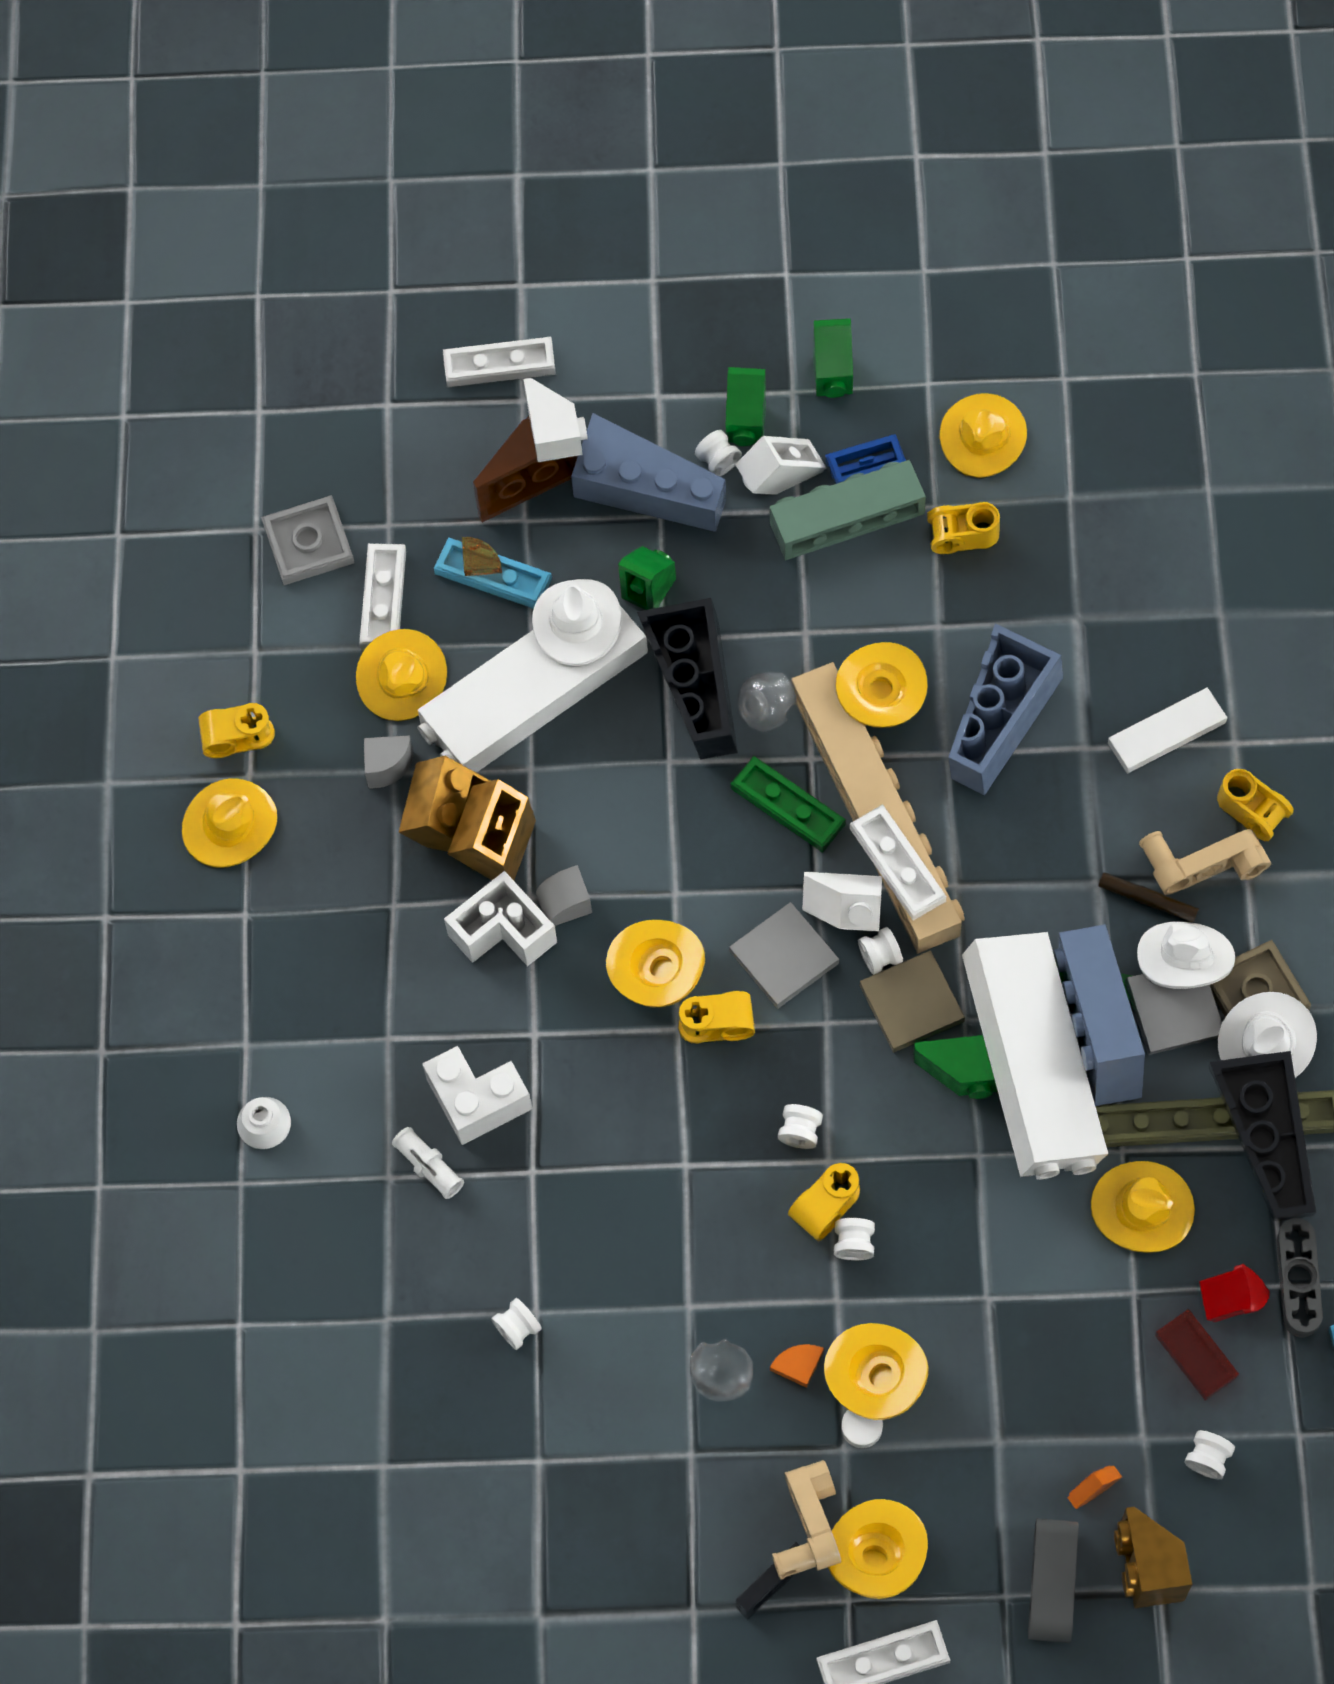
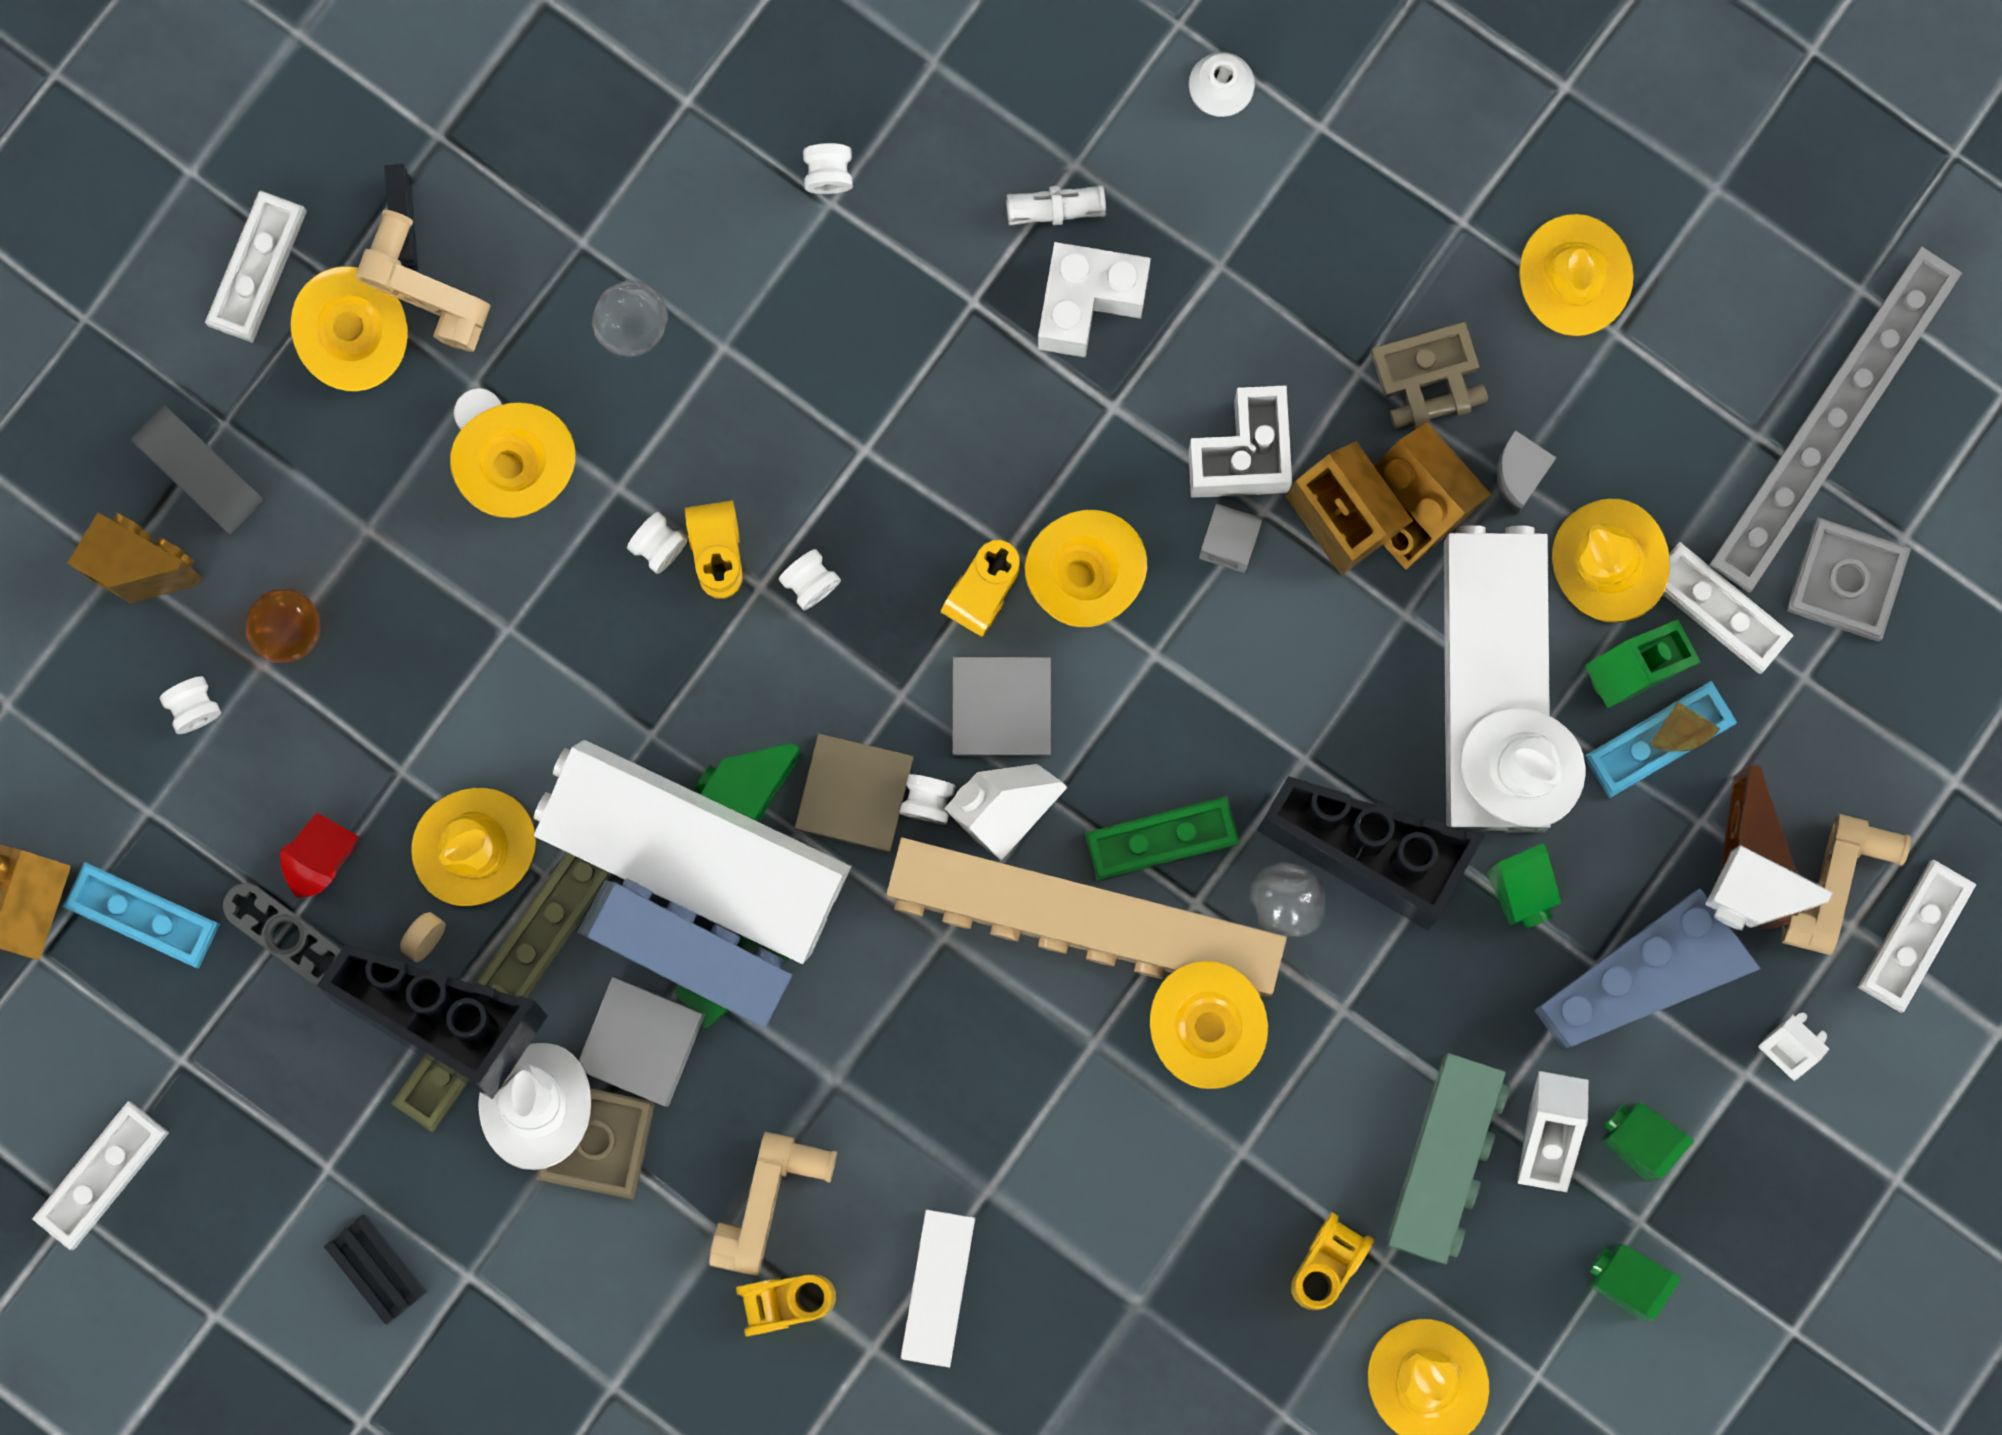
camera: 125 degrees right, 15 degrees up
yellow piece [198,703,275,758] -> none
white wheel [695,430,742,476] -> none
orange tile [770,1344,824,1388] -> none
blue tile [825,434,906,484] -> none
white tile [850,804,947,921] -> none
sand blue wedge [949,623,1063,796] -> none
orange tile [1067,1465,1122,1509] -> none
dark brown piece [1098,872,1199,923] -> none
white hat [1137,921,1235,989] -> none
clear red tile [1155,1309,1239,1401] -> none
none -> clear orange hair [245,589,320,663]
none -> tan tile [400,912,446,963]
none -> dark tan plate [1371,322,1488,429]
none -> green slope [1584,619,1701,708]
none -> light grey plate [1709,247,1962,593]
none -> white tile [1758,1012,1829,1081]
none -> tan beam [1781,813,1911,955]

